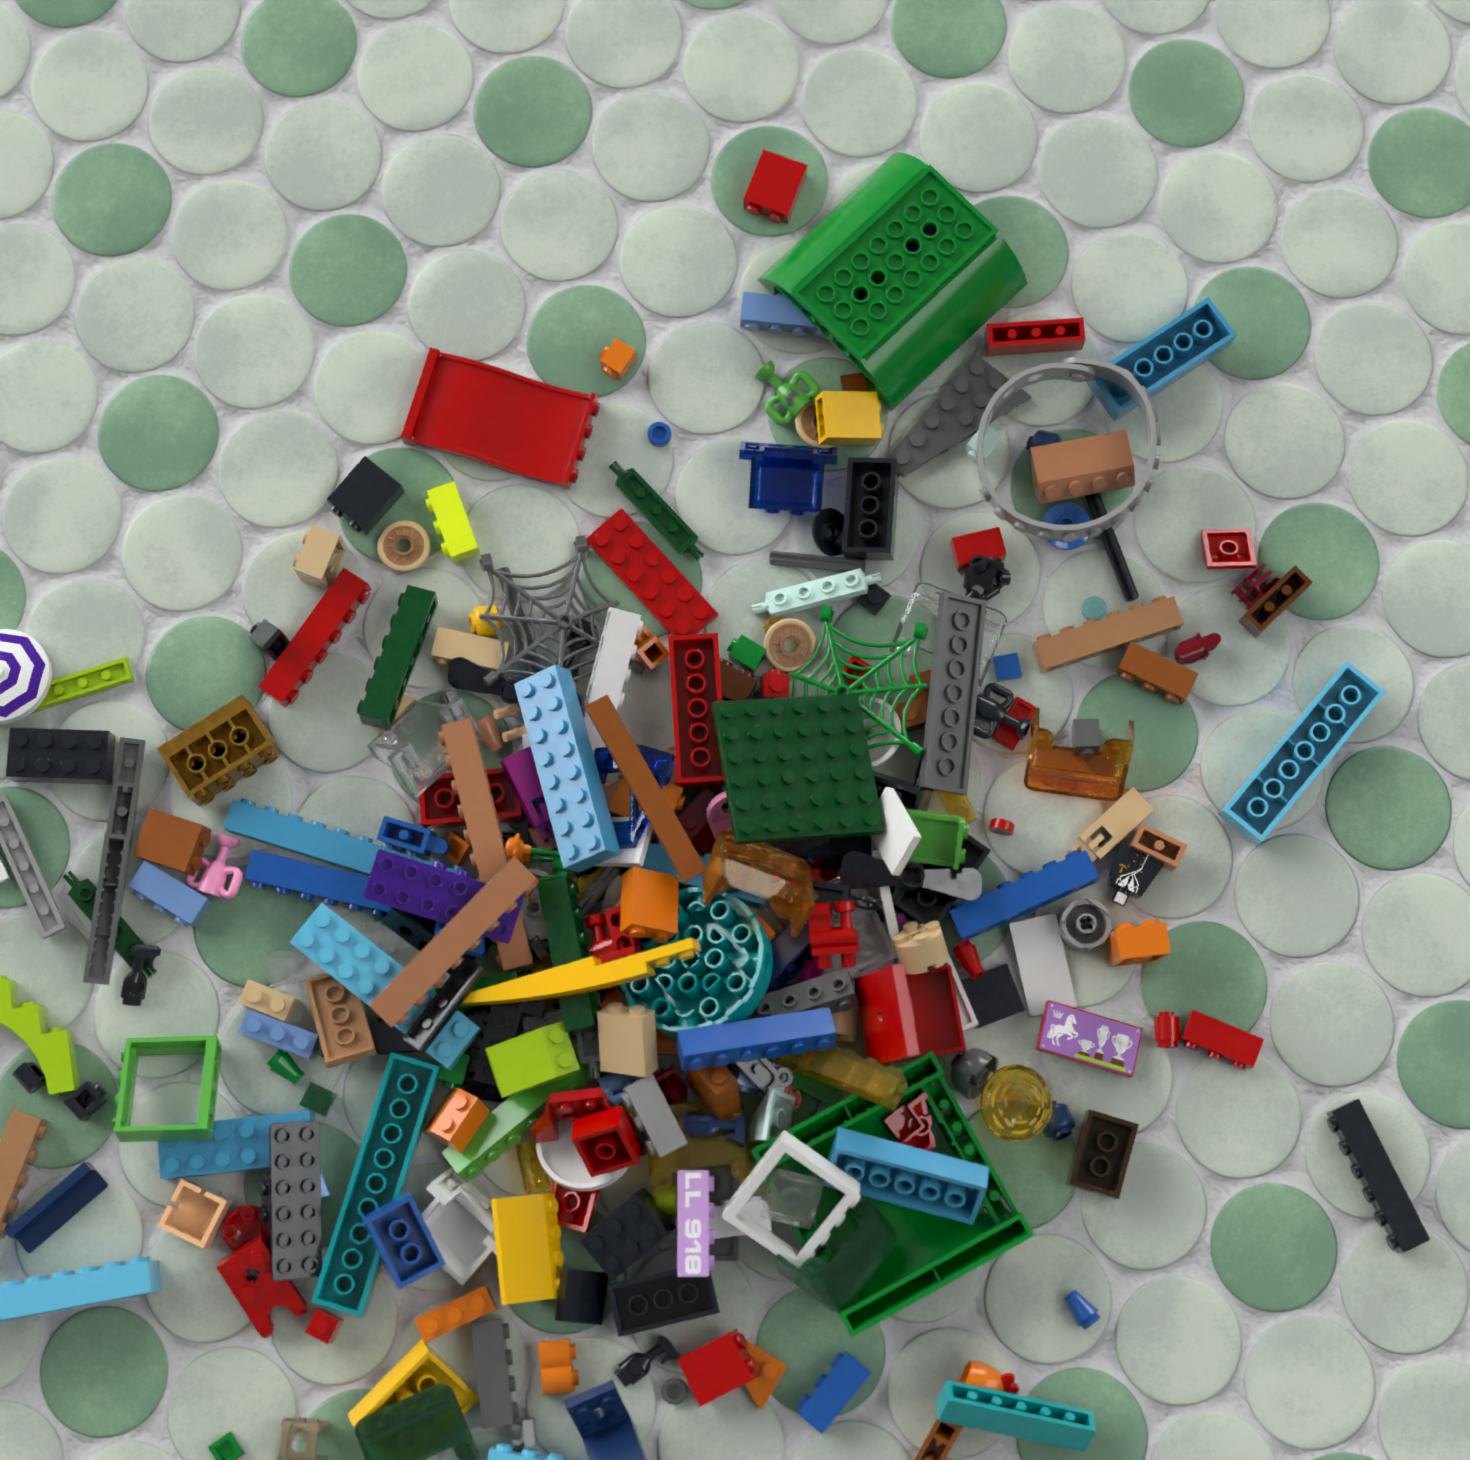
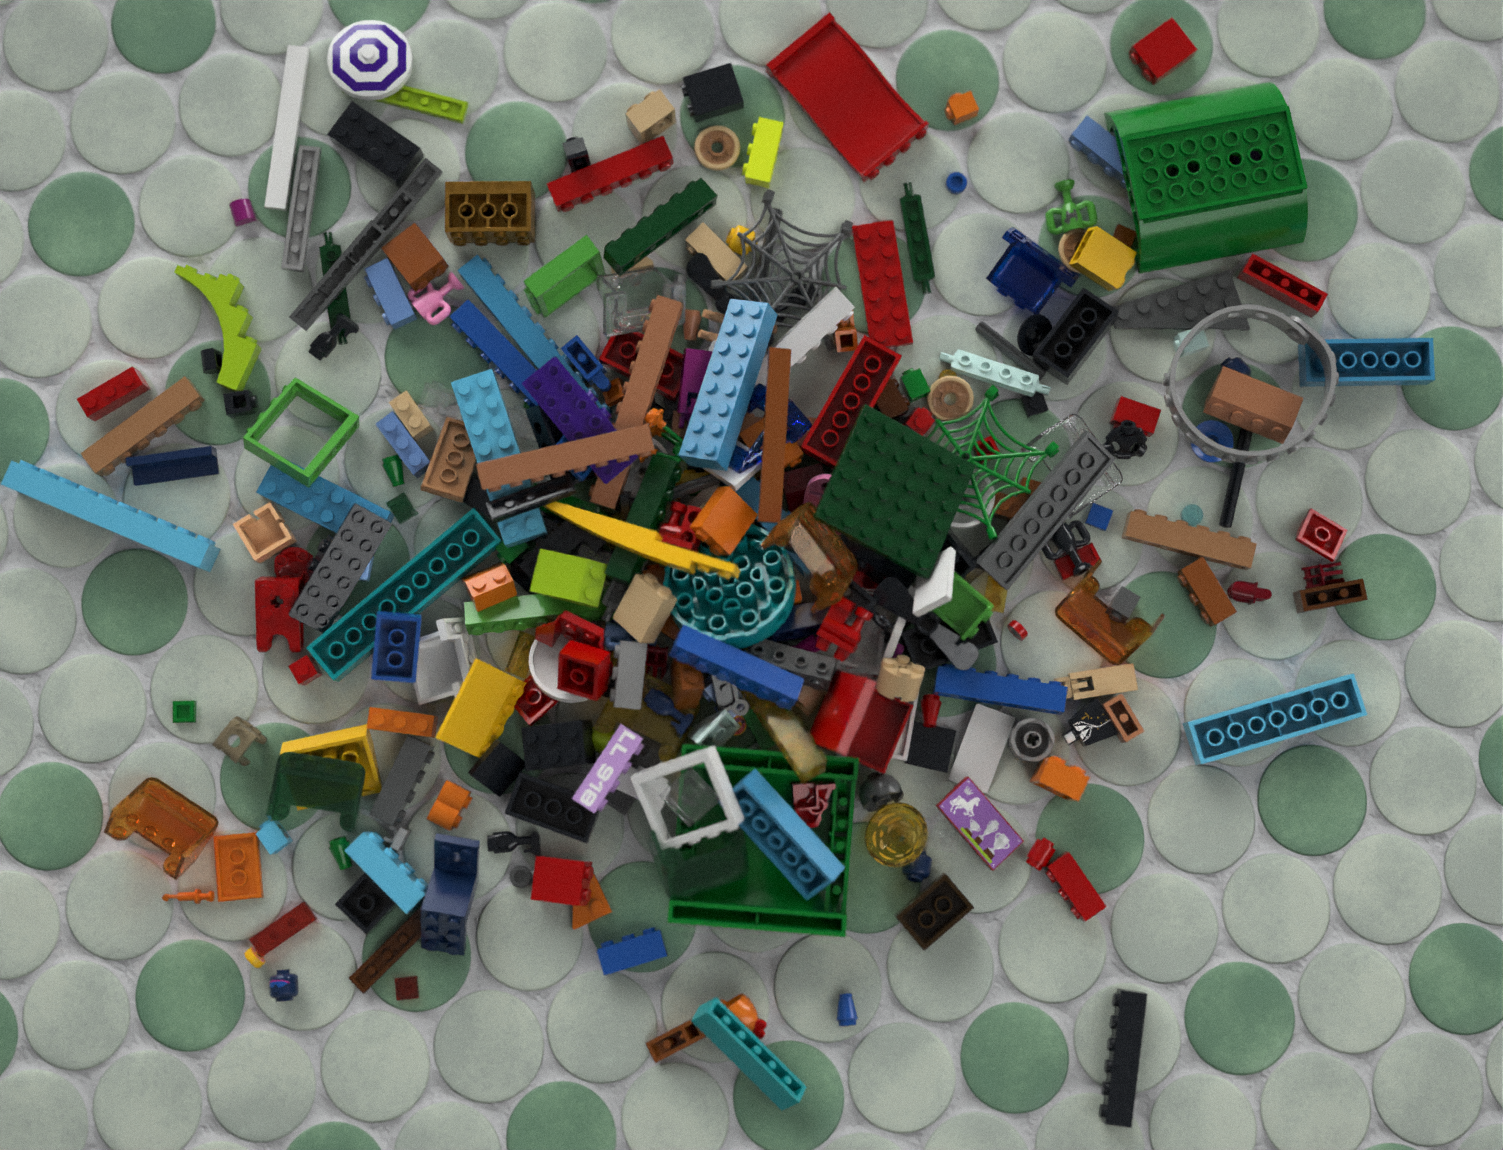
camera: 30 degrees right, 5 degrees up
none -> bright green window [523,235,606,318]

